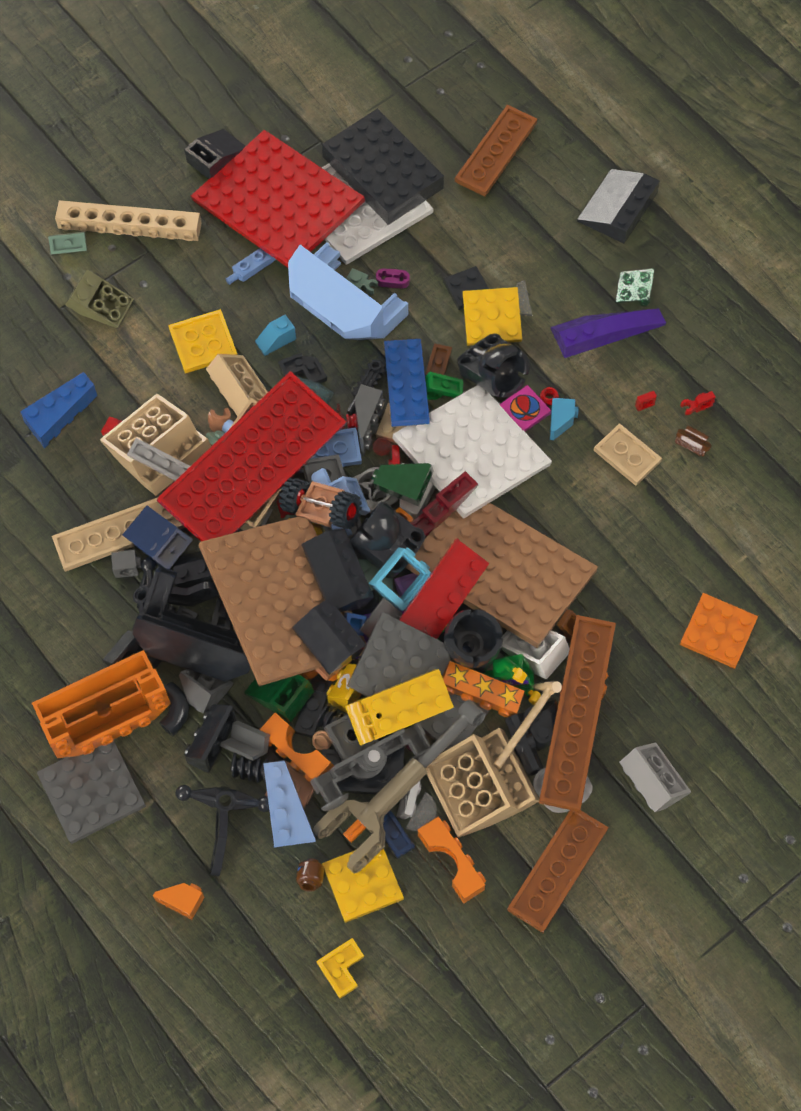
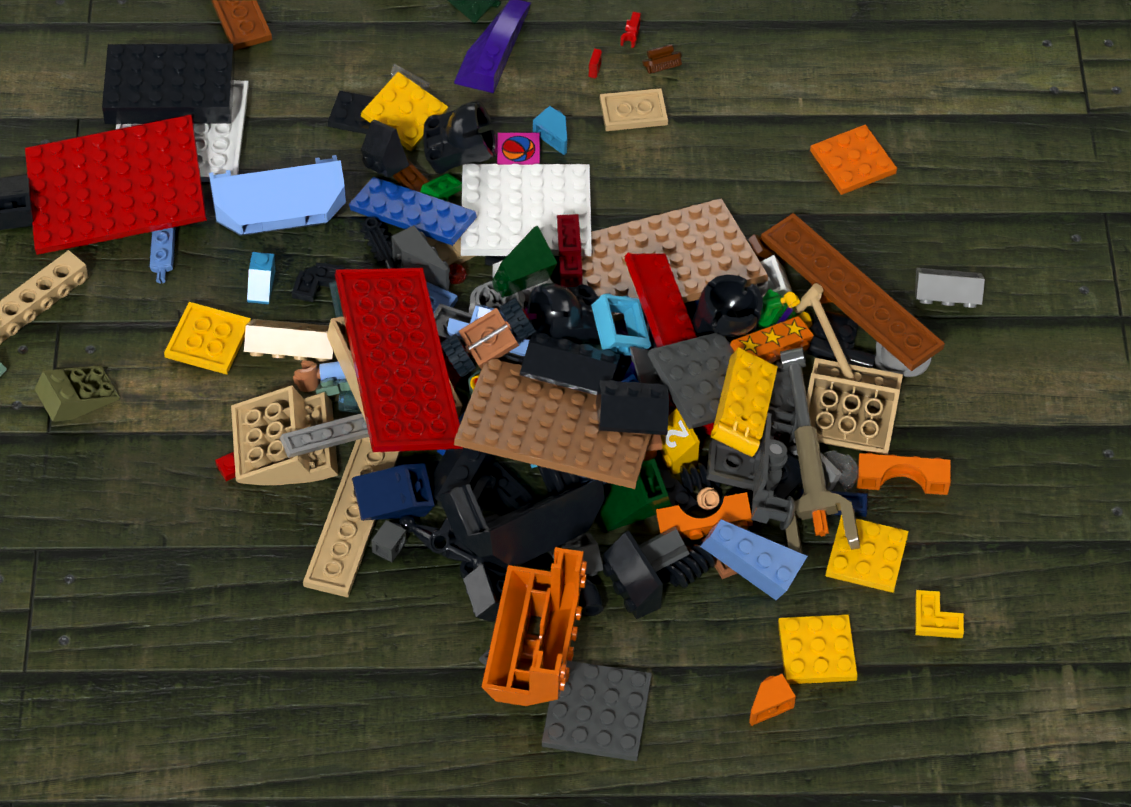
camera: 55 degrees left, 10 degrees down
blue wedge [20,372,97,448] -> none
black piece [175,785,270,876] -> none
reddish brown head [296,858,325,892] -> none
magenta beam [376,268,410,289] -> none
red plate [388,445,400,465] -> none
dark orange plate [507,810,609,933] -> none
red plate [540,387,559,405] -> none
none -> black slope [361,120,409,178]
none -> yellow plate [778,615,857,684]

